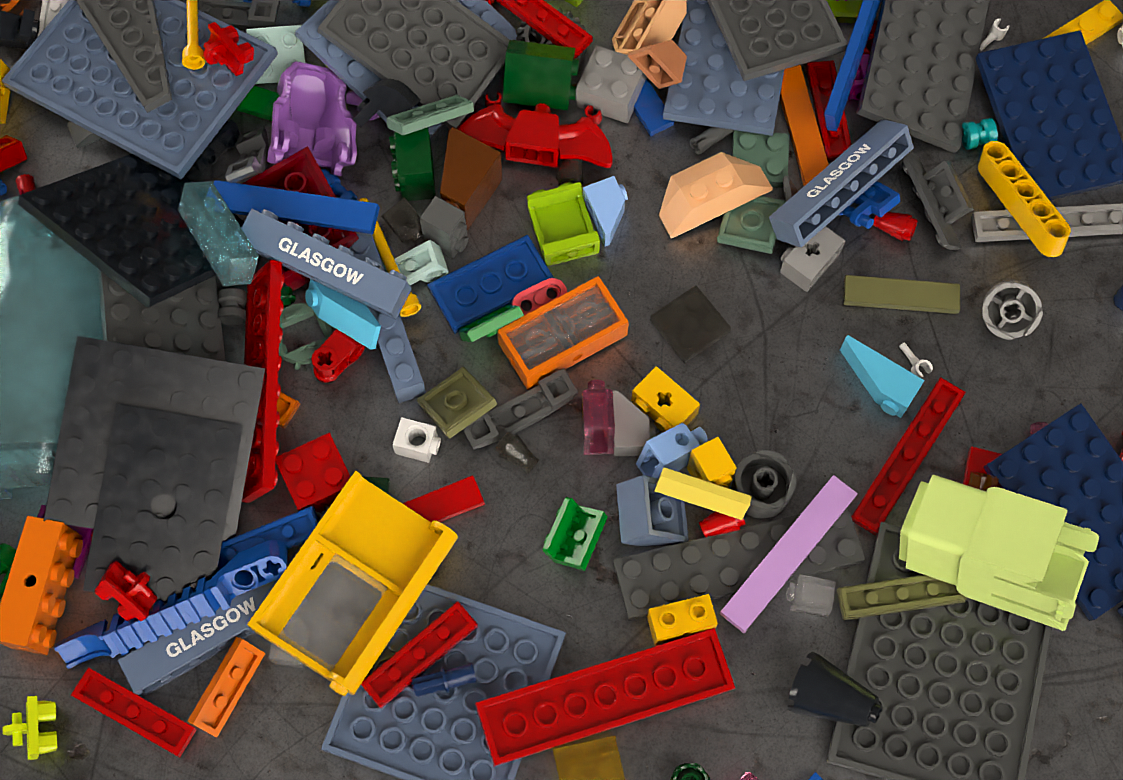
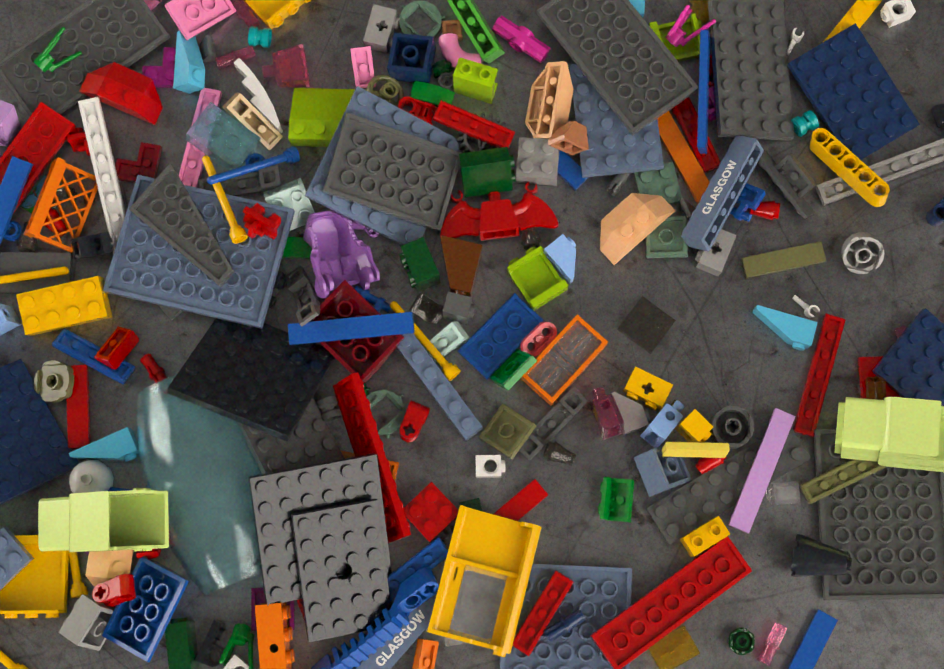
camera: 15 degrees left, 10 degrees up
red hips [95,561,158,621] -> none
clear light blue brick [178,181,259,286] -> none
sand blue brick [235,208,412,320] -> none
medium azure slope [305,279,381,350] -> none
black brick [353,79,421,128] -> none
sand green tile [386,95,474,135] -> none

